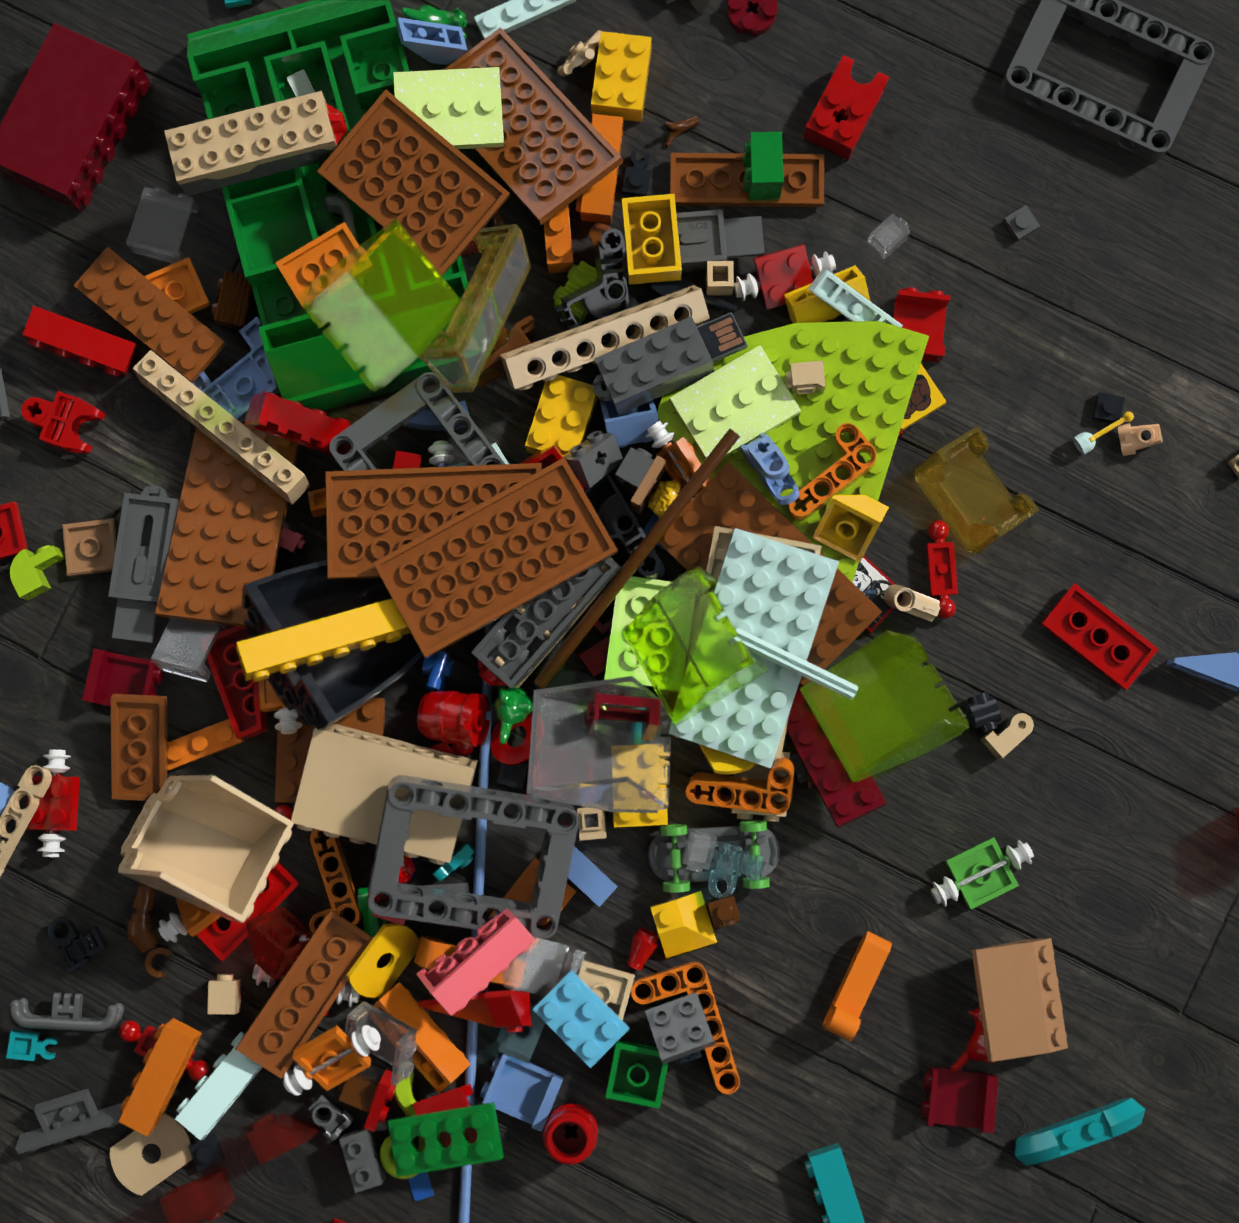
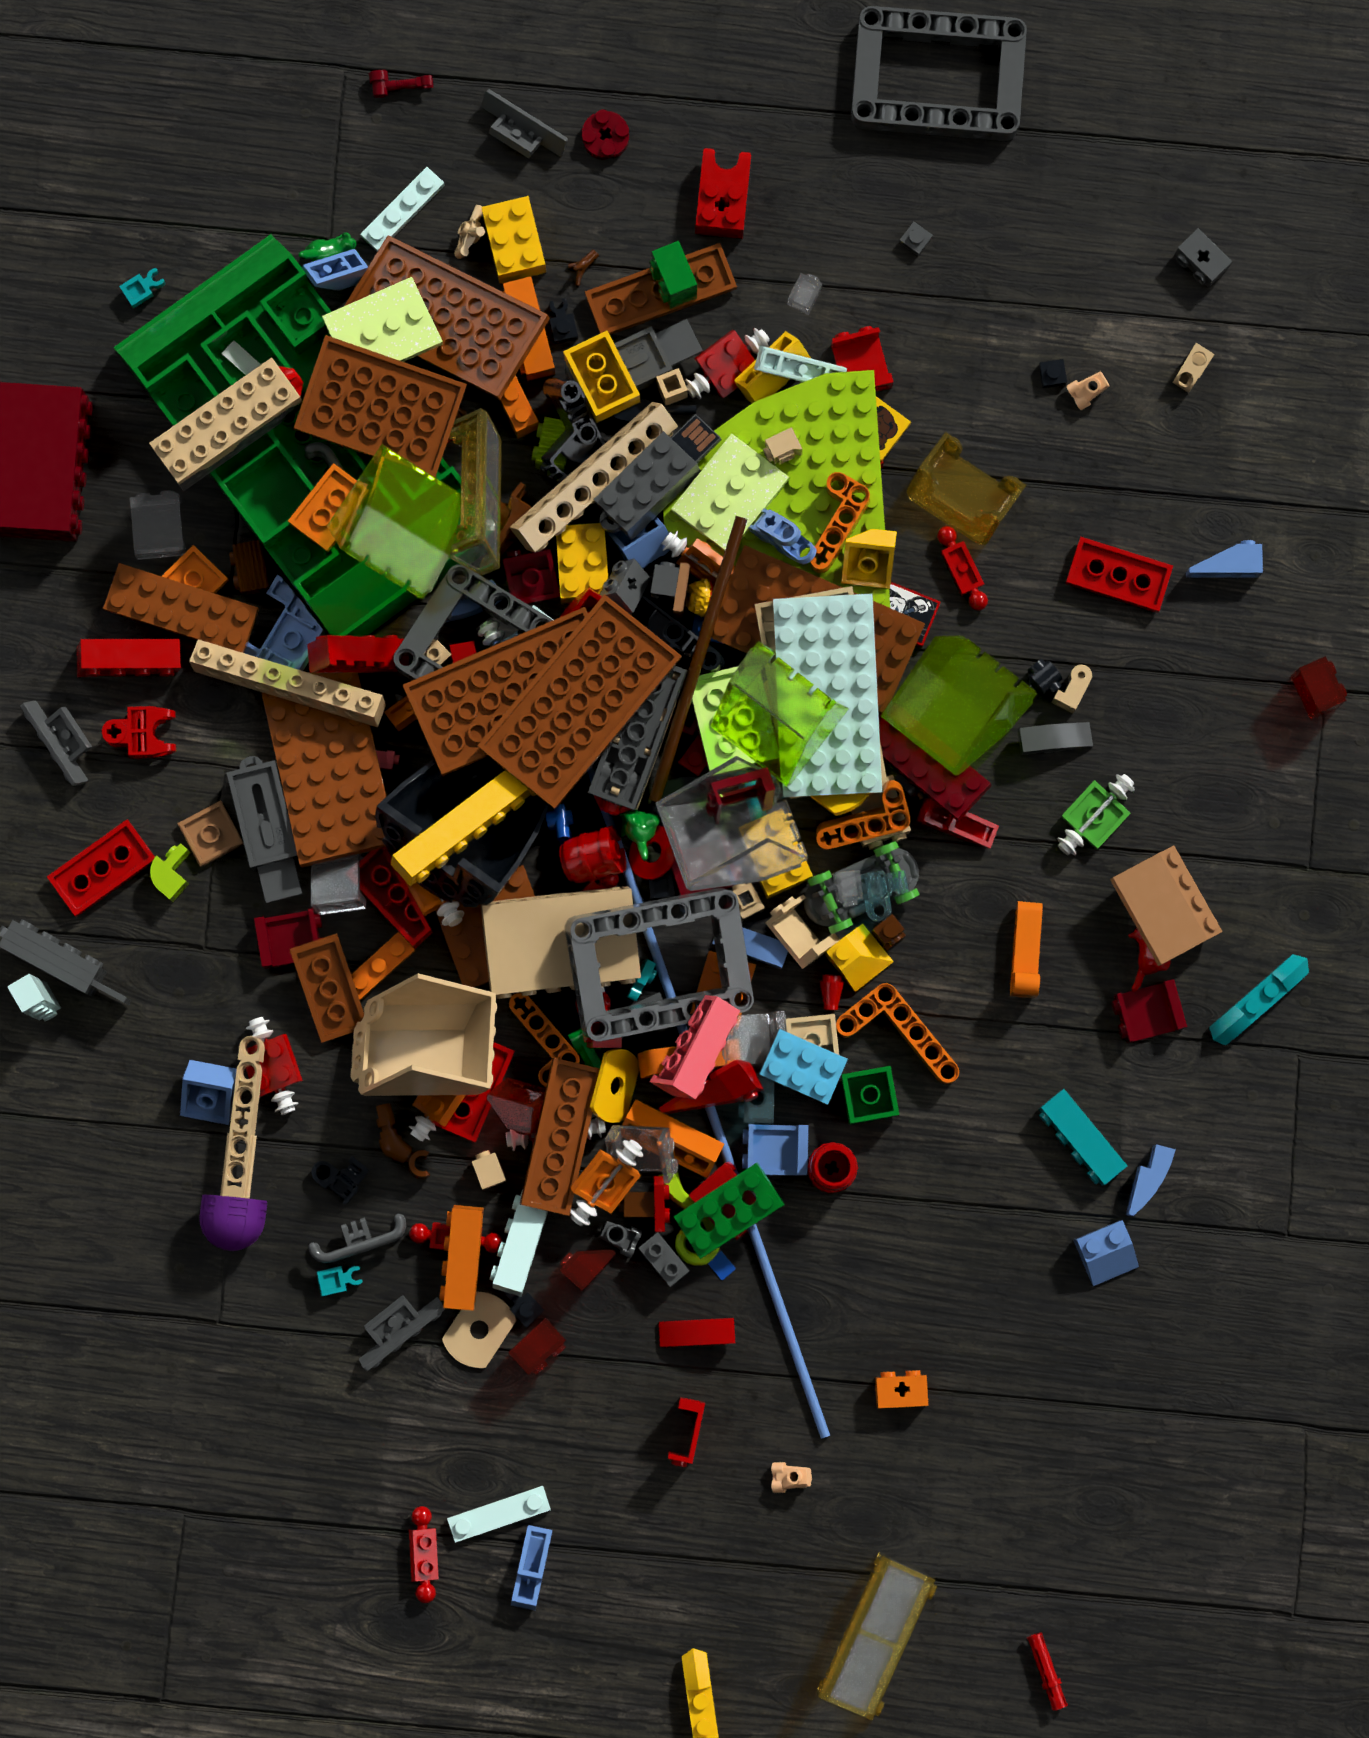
camera: 30 degrees left, 0 degrees up
dark grey plate [645,992,715,1064] -> none
light aqua axle [731,628,858,699] -> none
tan piece [884,585,940,622] -> none
hinge [1073,412,1134,455] -> none
none -> tan window [425,640,452,667]
none -> dark red plate [502,546,560,604]
none -> tan panel [765,894,840,969]
none -> red slope [916,798,999,849]
none -> dark grey slope [1018,722,1093,755]

